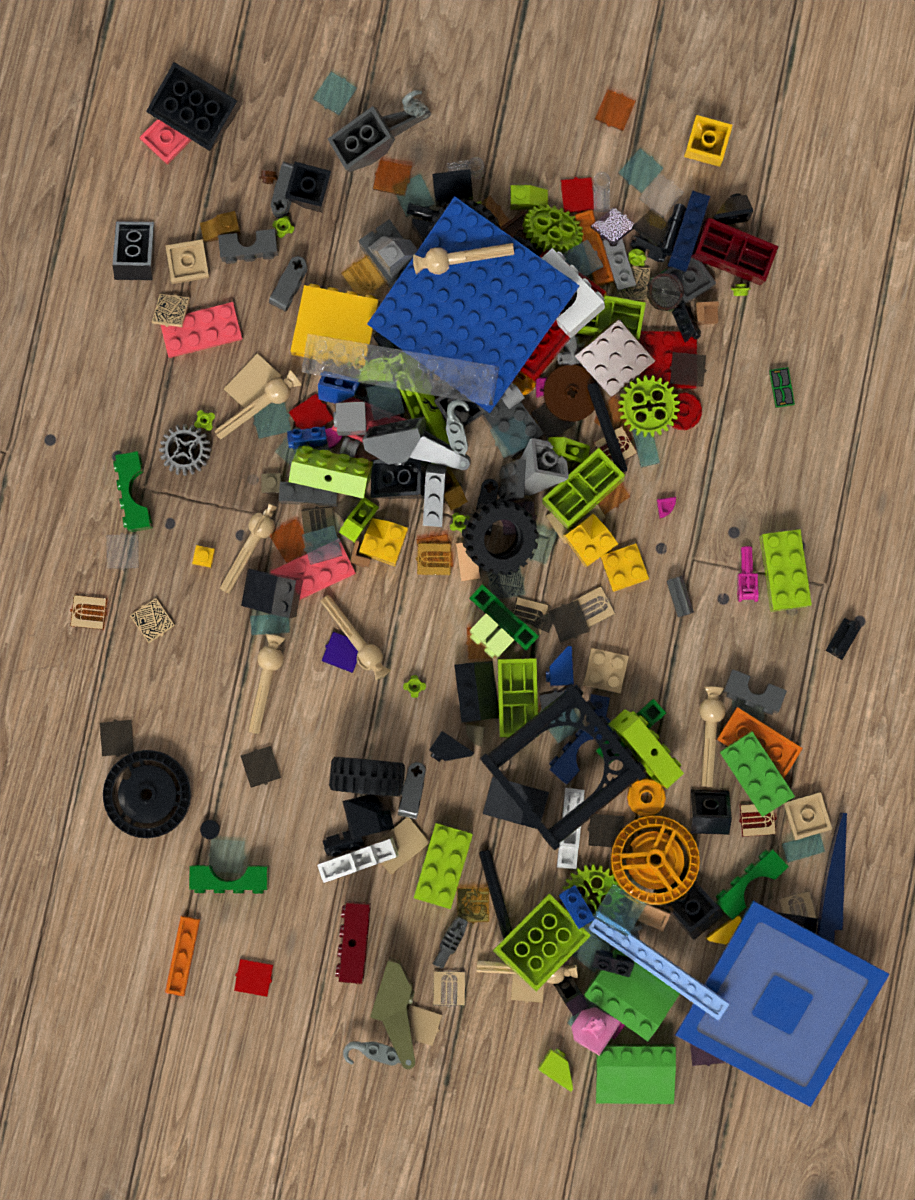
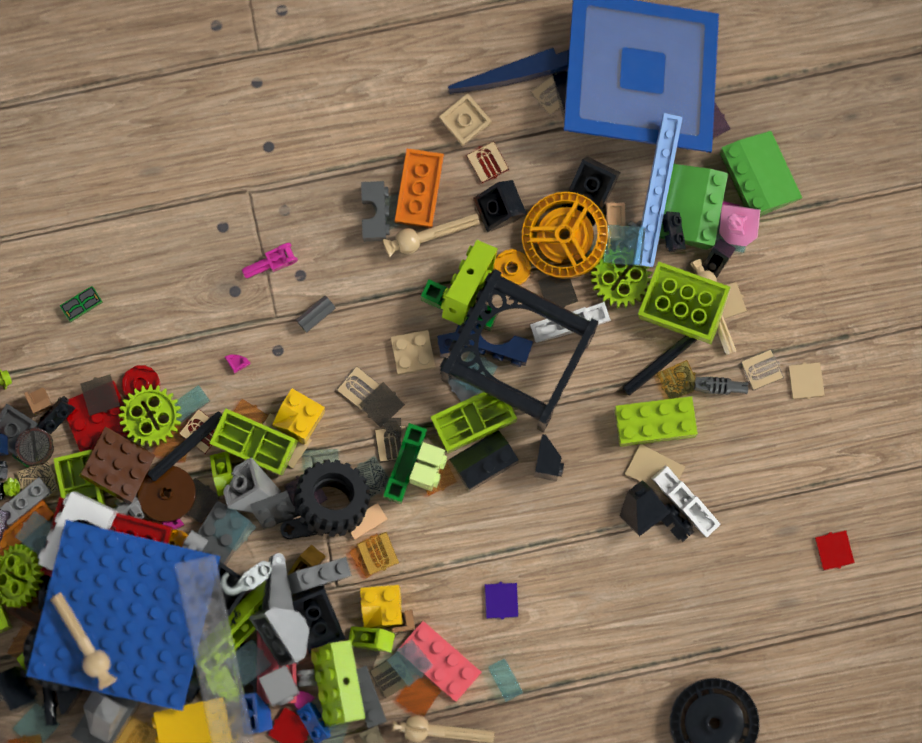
camera: 115 degrees left, 5 degrees down
orange tile [165,915,201,996] -> none
green arch [189,865,269,894] -> none
black tile [200,820,220,839] -> none
clear light blue piece [208,839,246,873] -> none
black slope [241,568,303,618] -> none
clear smoke piece [241,746,281,788] -> none
tan piece [248,634,285,734] -> none
tan piece [320,595,391,680] -> none
black tyre [329,757,405,796] -> none
dark red brick [335,901,371,984] -> none
olive slope [343,957,416,1069] -> none
dark grey piece [398,762,426,819] -> none
lime plate [403,675,426,698] -> none
lime plate [450,512,470,533] -> none
dark tan tile [466,724,485,746] -> none
black slope [483,777,549,829] -> none
lime slope [538,1048,573,1092] -> none
blue slope [545,646,574,686] -> none
blue hinge [559,885,595,929] -> none
clear light blue piece [573,926,614,972] -> none
yellow plate [600,543,649,592] -> none
yellow slope [705,915,742,945] -> none
green arch [714,849,789,920] -> none
bright green plate [720,731,795,817] -> none
lime brick [759,529,812,612] -> none
clear light blue tile [782,833,825,863] -> none
black hinge [825,618,861,660] -> none

